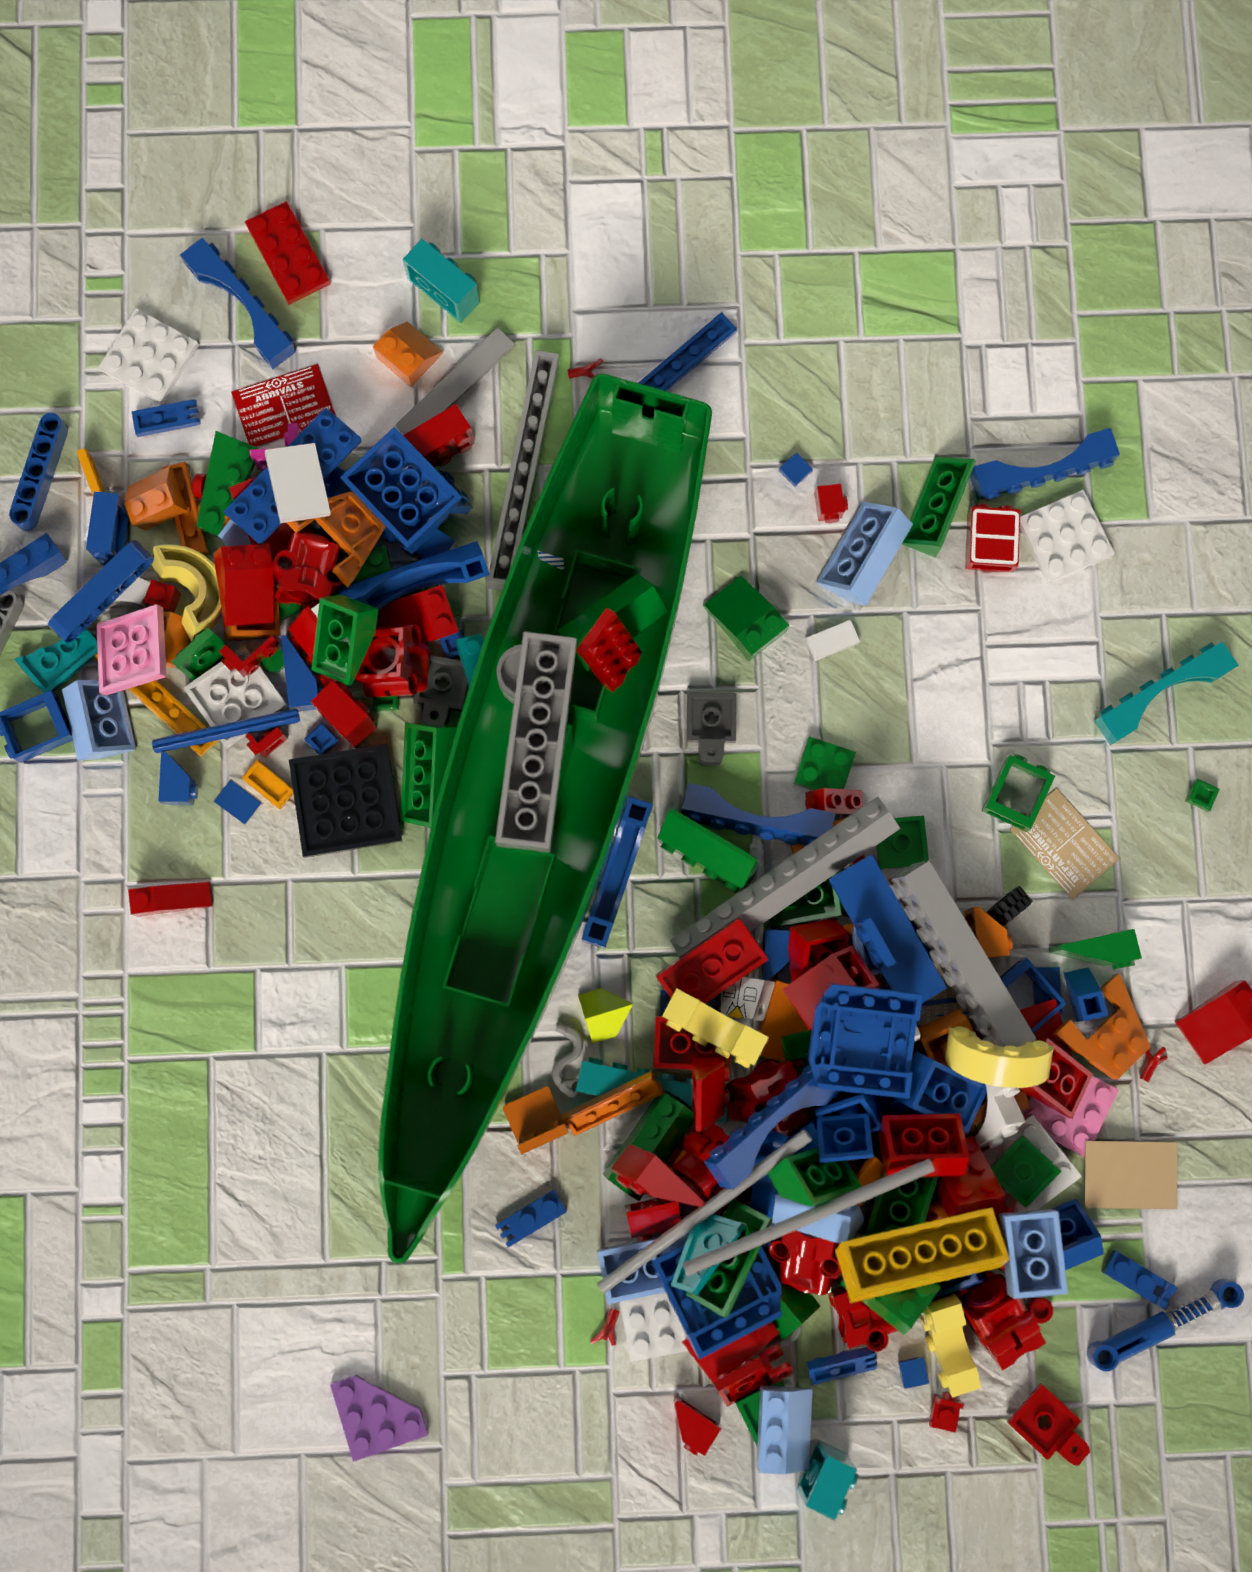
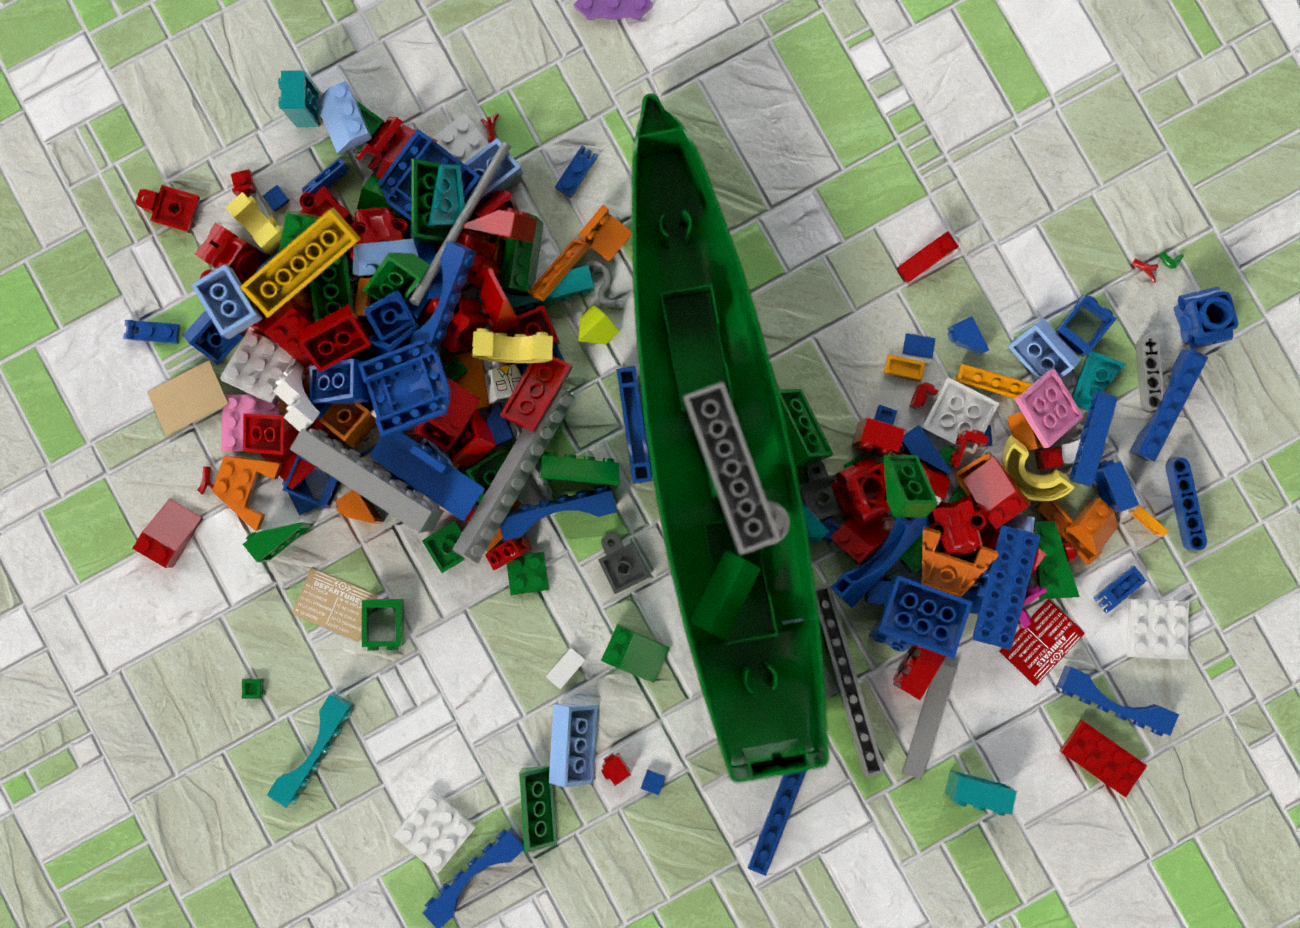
camera: 160 degrees right, 5 degrees up
blue axle [152,709,300,753] -> none
green plate [171,627,231,681] -> none
white tile [265,443,331,523] -> none
black plate [289,744,403,858] -> none
orange slope [372,322,443,387] -> none
red bar [567,358,603,379] -> none
red plate [576,608,642,692] -> none
red slope [673,1395,721,1456] -> none
light grey piece [682,1159,935,1276] -> none
light yellow brick [945,1026,1054,1088] -> none
red brick [965,504,1020,572] -> none
black tyre [986,886,1033,926] -> none
green plate [991,1134,1062,1208] -> none
blue slope [1063,967,1108,1022] -> none
blue piece [1087,1279,1244,1372] -> none

